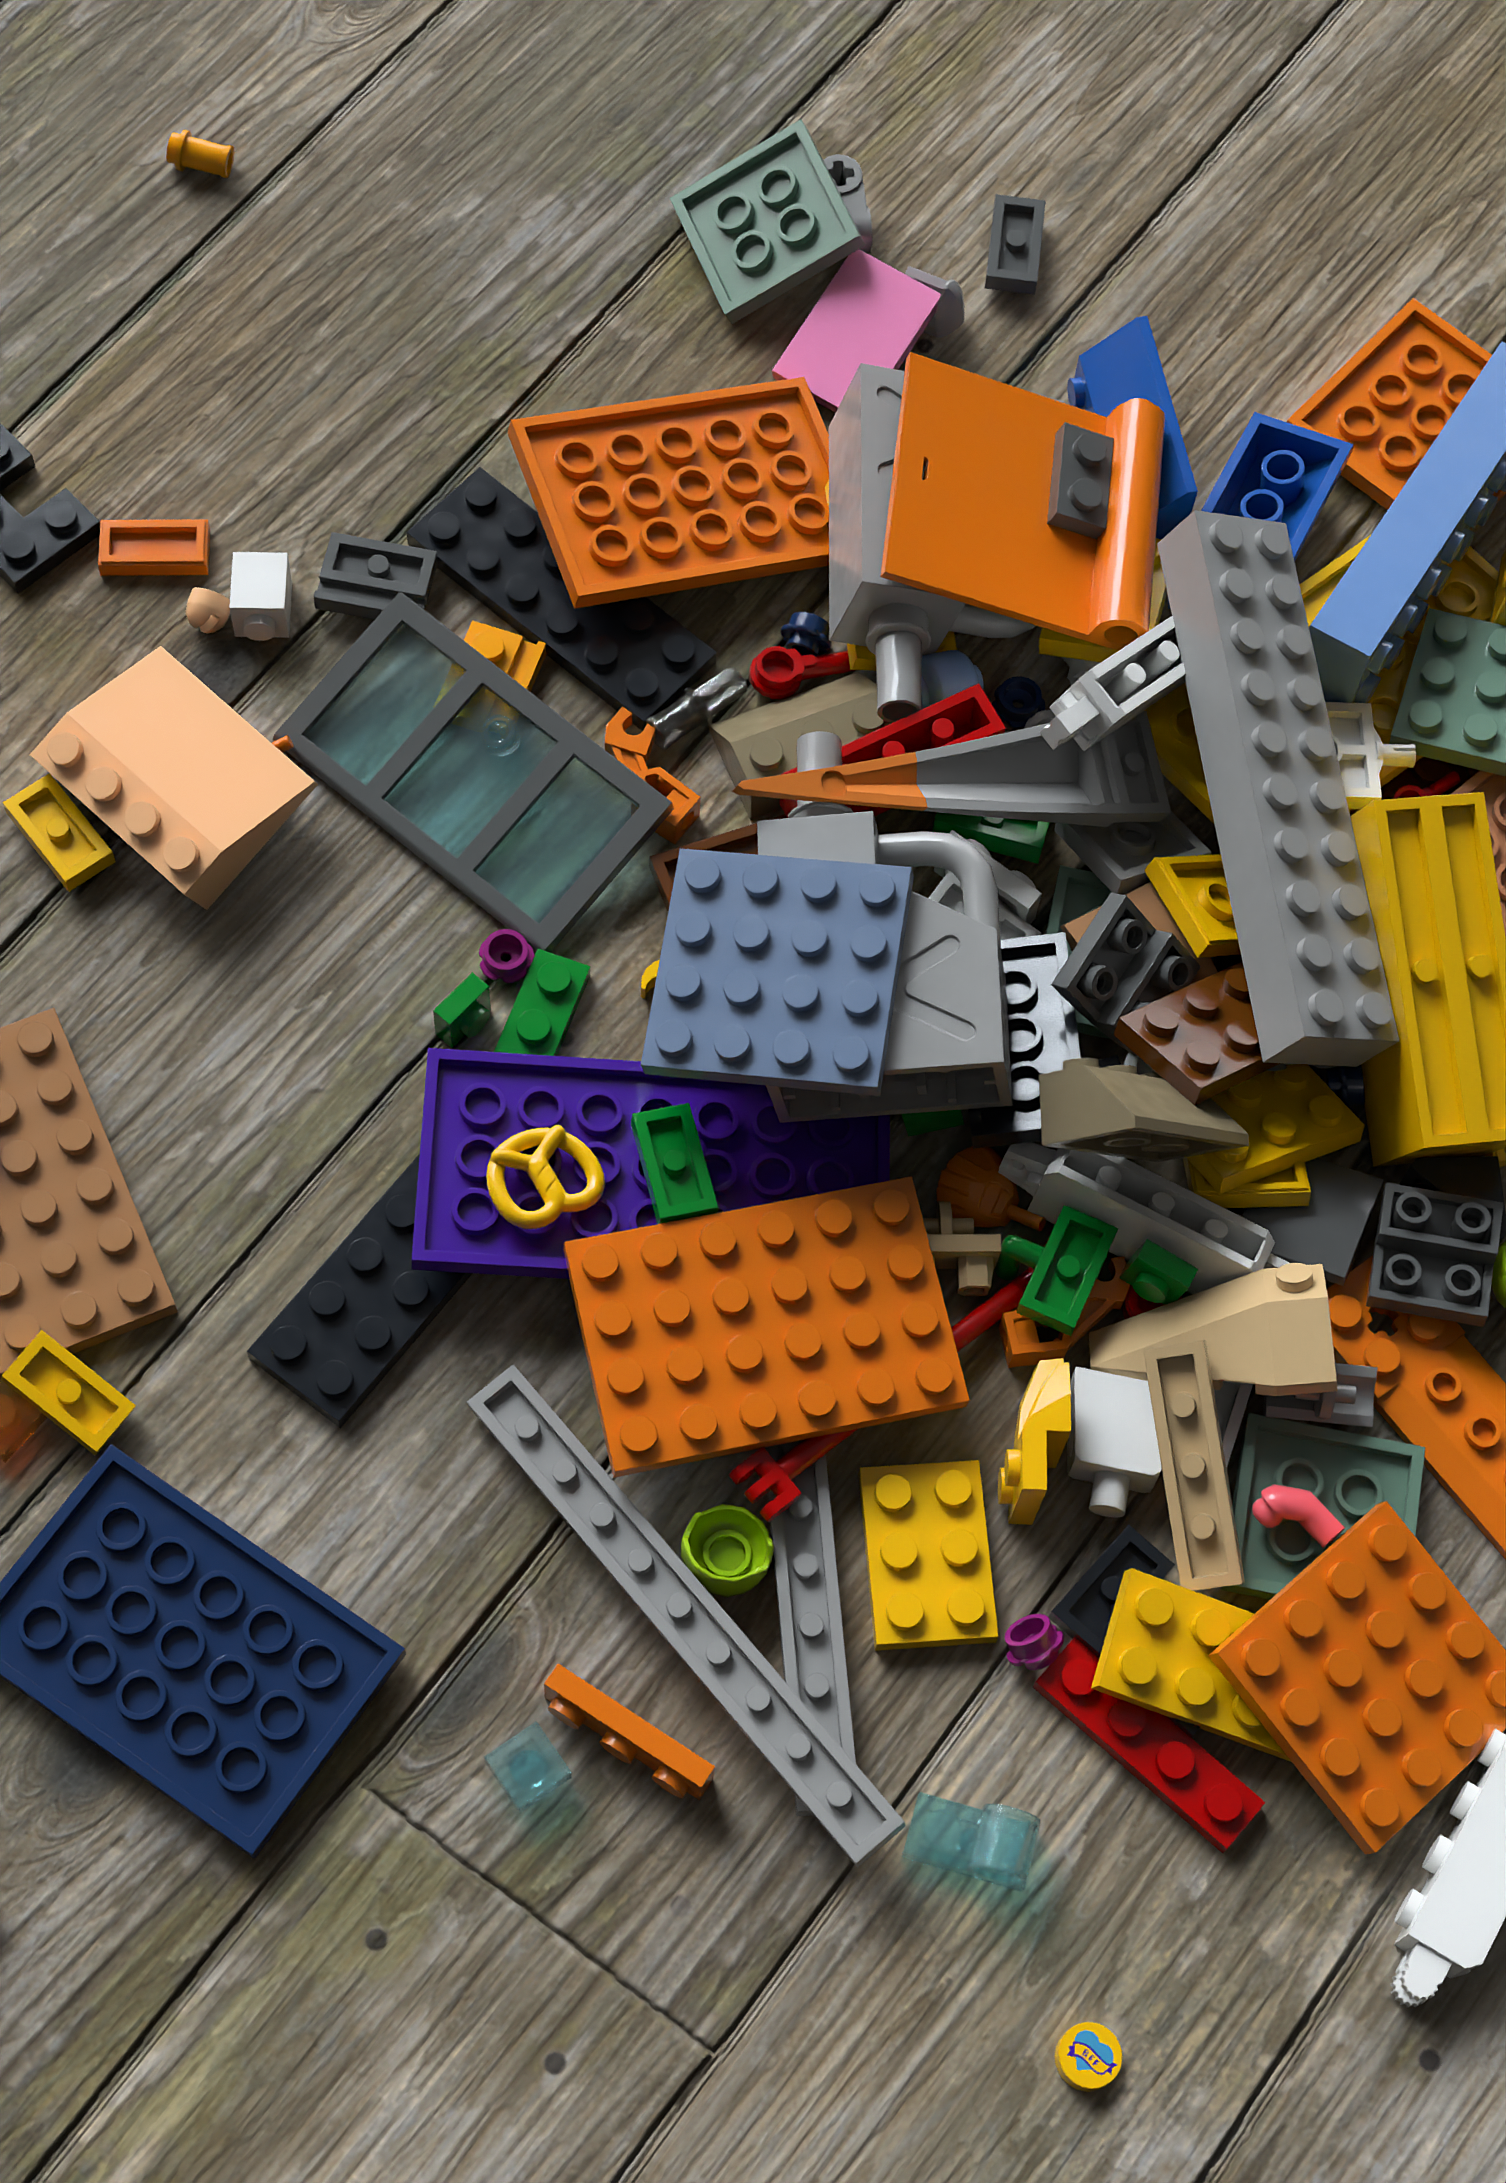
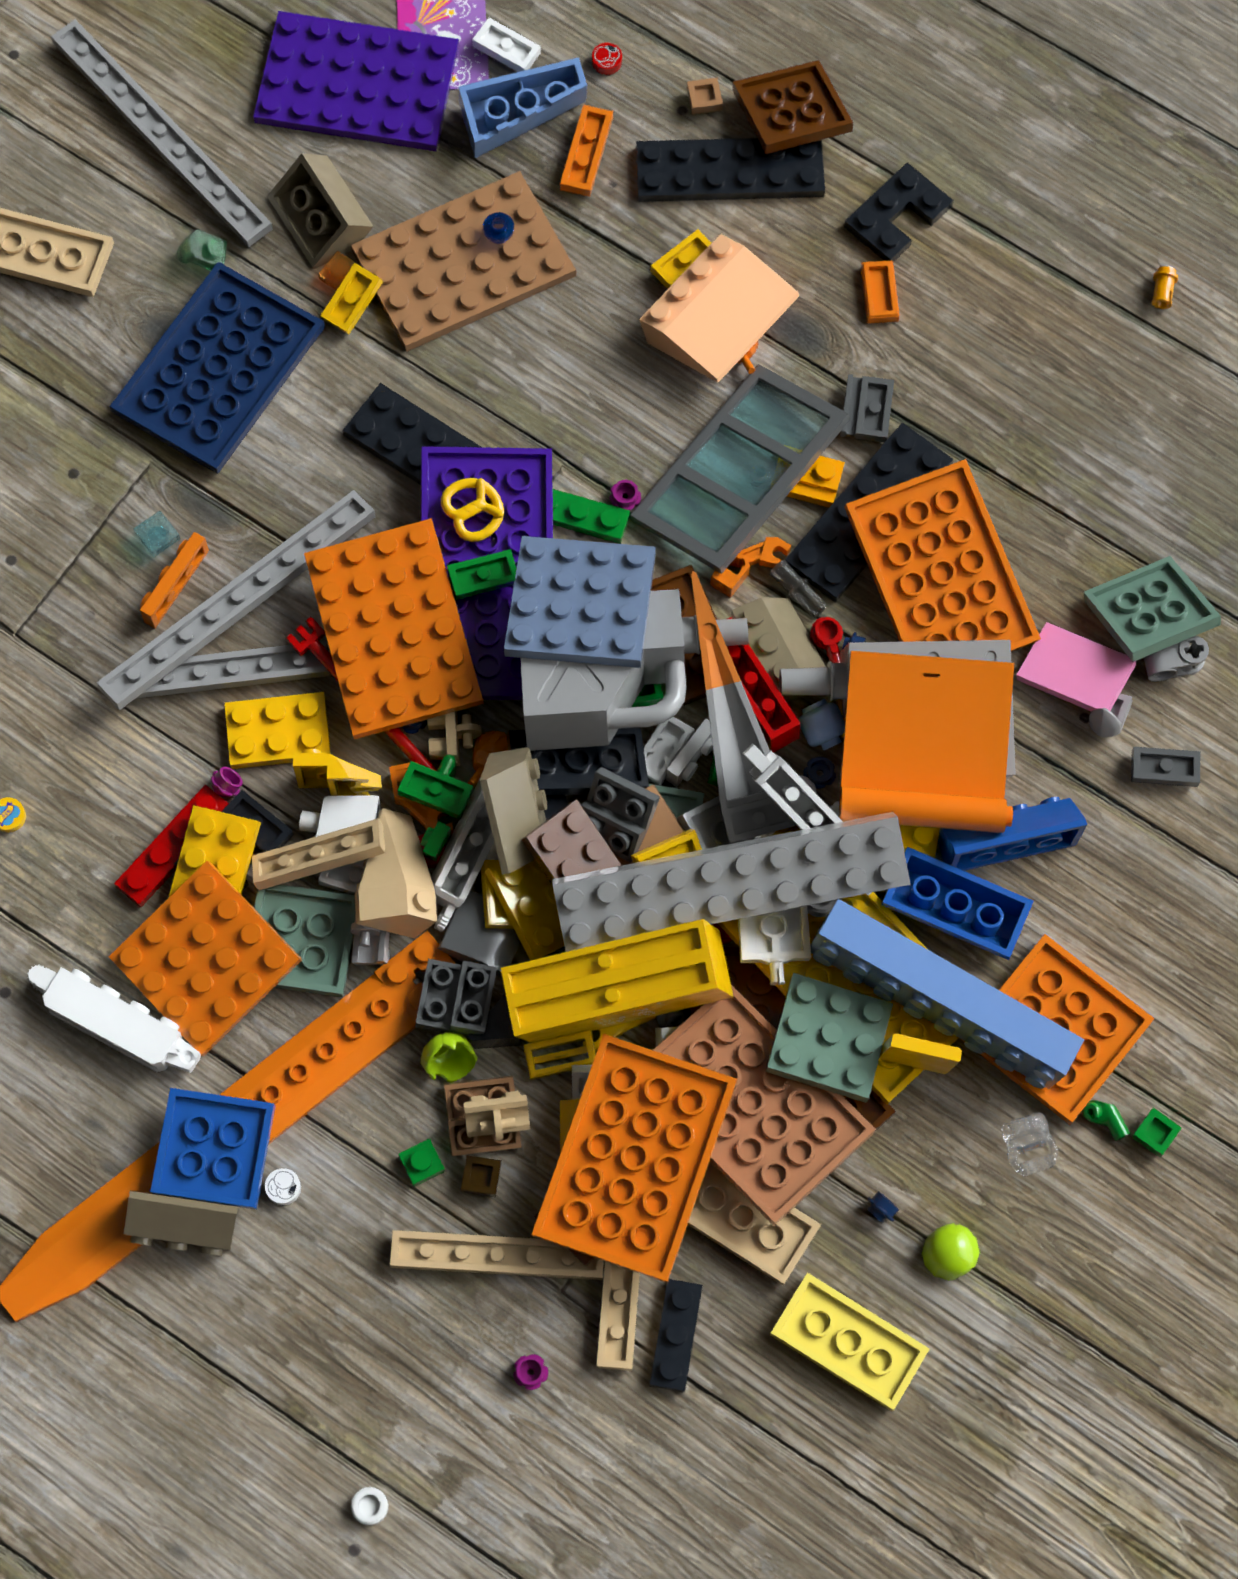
camera: 90 degrees right, 5 degrees up
light nougat hinge [186,588,230,634] -> none
white brick [229,552,292,641] -> none
green plate [433,972,491,1048] -> none
lime hair [681,1504,774,1597] -> none
clear light blue plate [901,1792,1041,1892] -> none
dark grey plate [1047,422,1114,539] -> none
coral arm [1252,1484,1345,1548] -> none
red hand [1393,771,1461,799] -> none

